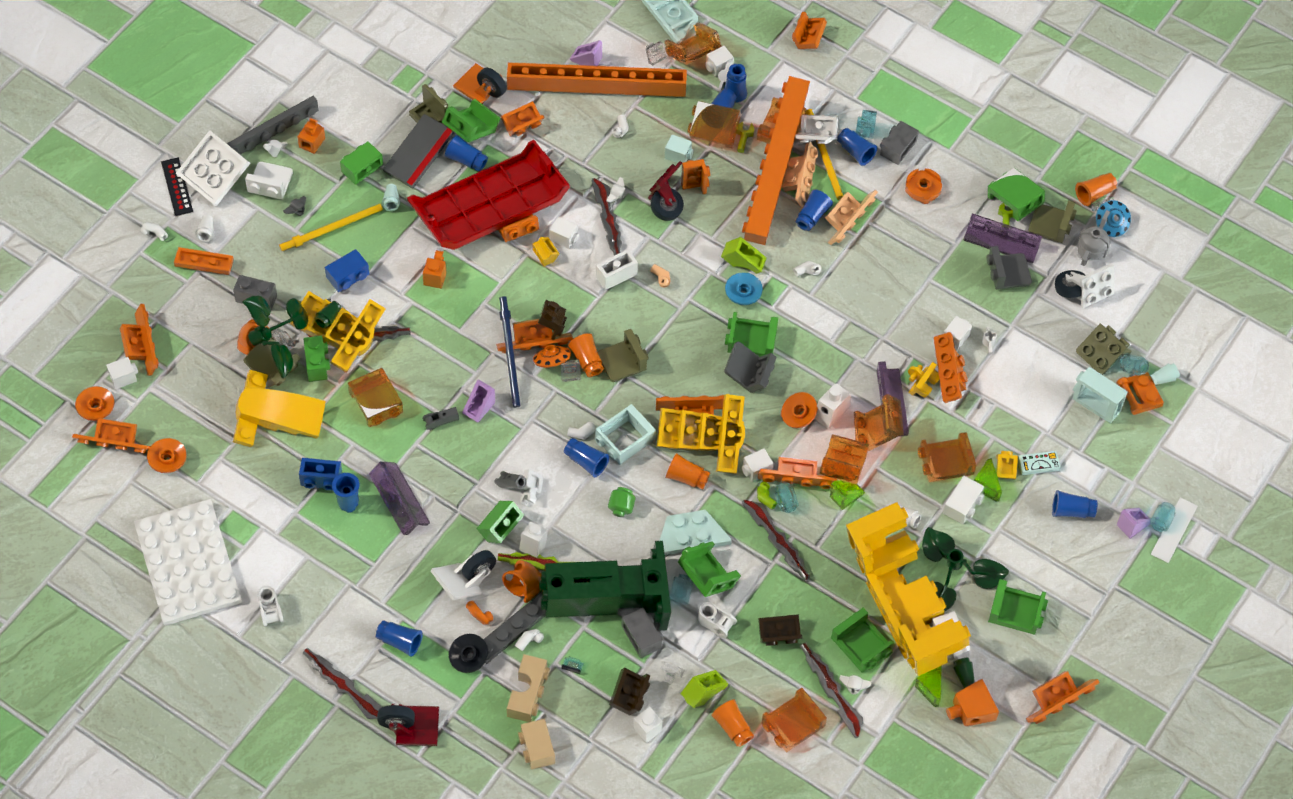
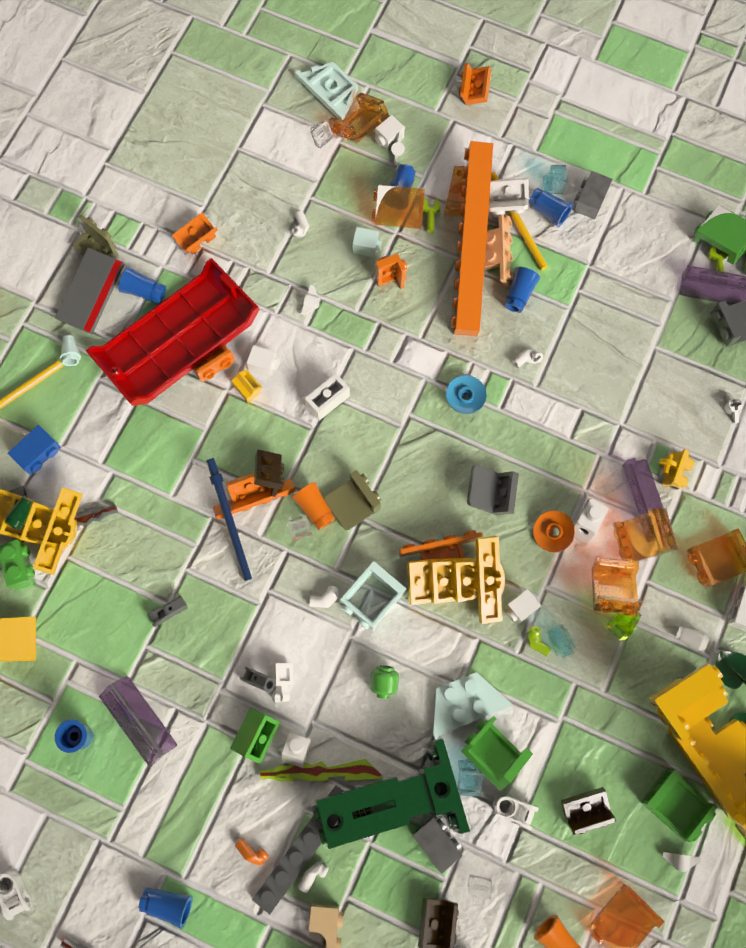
camera: 10 degrees left, 15 degrees up
blue brick [299,458,343,490] -> none
bright green brick [340,141,383,185] -> none
clear orange panel [348,368,403,427] -> none
orange brick [423,250,446,289] -> none
white plate [431,550,497,600] -> none
bright green panel [442,99,500,142] -> none
black dish [448,634,488,673] -> none
plate [453,63,507,104] -> none
lavender slope [462,380,495,422] -> none
orange piece [502,560,541,603] -> none
orange brick [507,62,687,97] -> none
orange dish [533,345,571,368] -> none
clear light blue piece [562,656,584,675] -> none
blue plant [564,438,609,478] -> none
lavender slope [570,40,602,66] -> none
dark grey sword [592,178,622,256] -> none
plate [648,161,684,221] -> none
light nougat arm [650,264,671,288] -> none
orange plant [665,453,710,490] -> none
lime arch [680,670,728,708] -> none
lime arch [721,237,767,274] -> none
blue plant [724,64,748,103] -> none
bright green panel [725,312,778,357] -> none
flat silver sword [742,500,810,581] -> none
orange bracket [758,457,837,489] -> none
flat silver sword [800,642,863,738] -> none
light nougat bracket [825,190,878,245] -> none
orange plate [905,168,942,204] -> none
orange bracket [934,332,968,403] -> none
white brick [943,316,972,351] -> none

